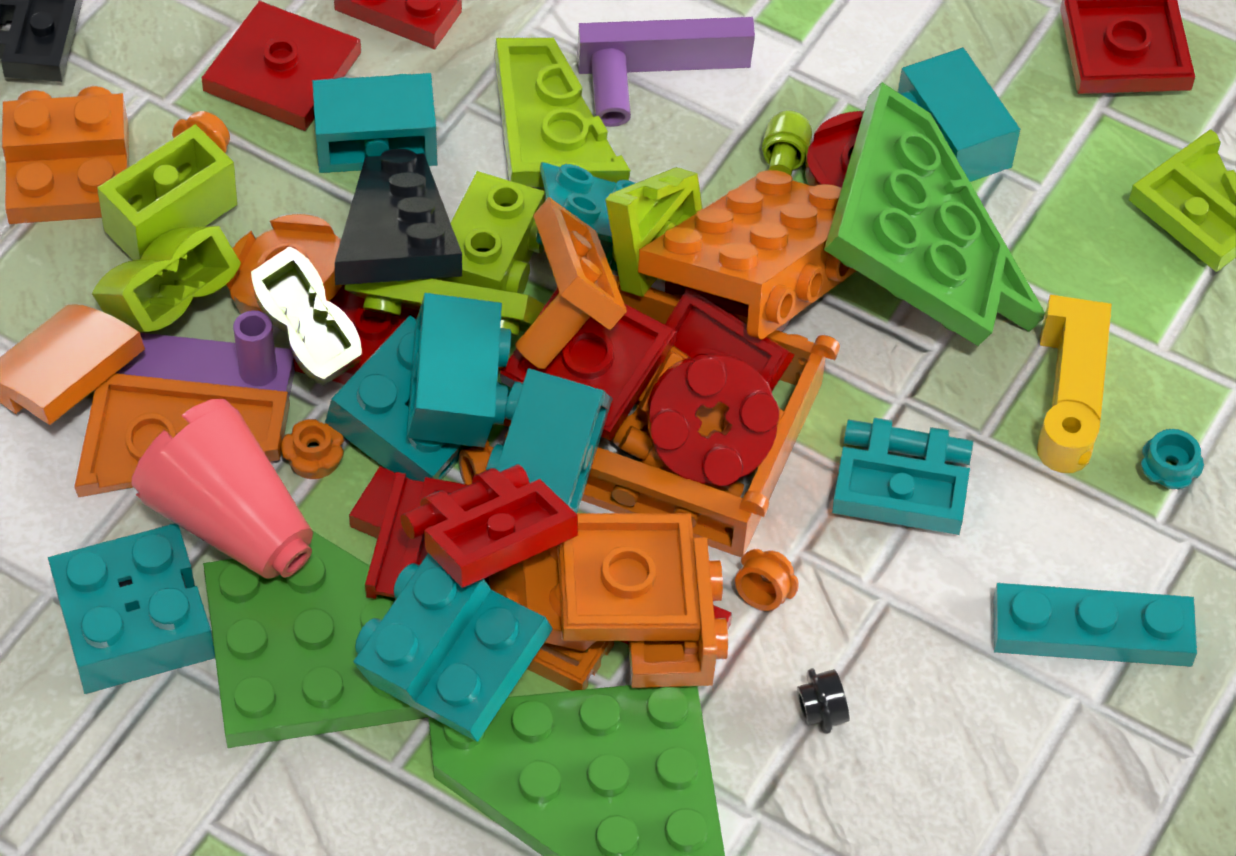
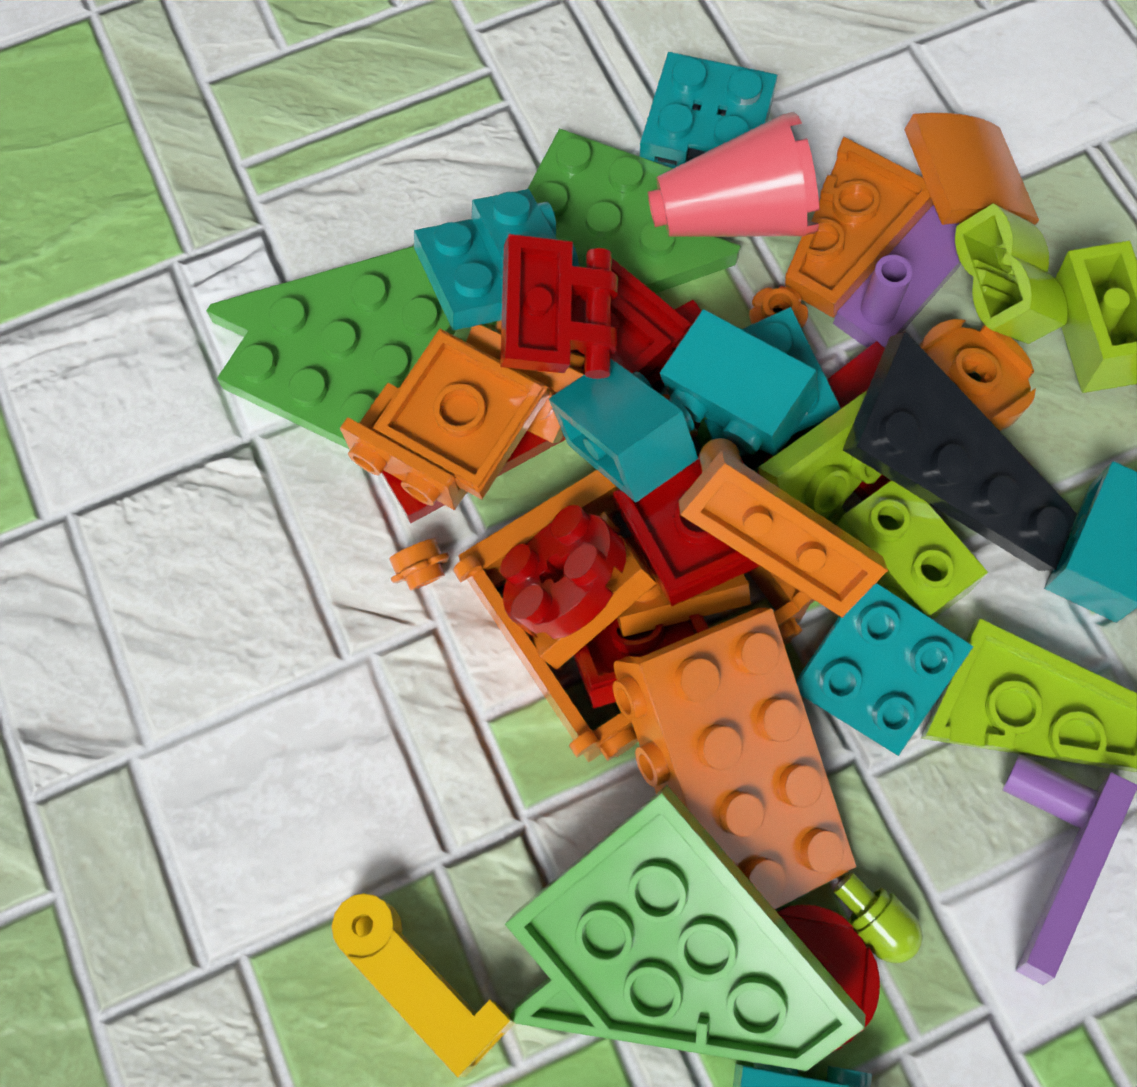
camera: 130 degrees right, 15 degrees up
brick [251,247,362,386] -> none
lime wing [605,167,703,297] -> none
black plate [797,668,850,734] -> none
teal plate [832,417,974,535] -> none
teal plate [993,583,1197,667] -> none
teal plate [1141,429,1204,489] -> none

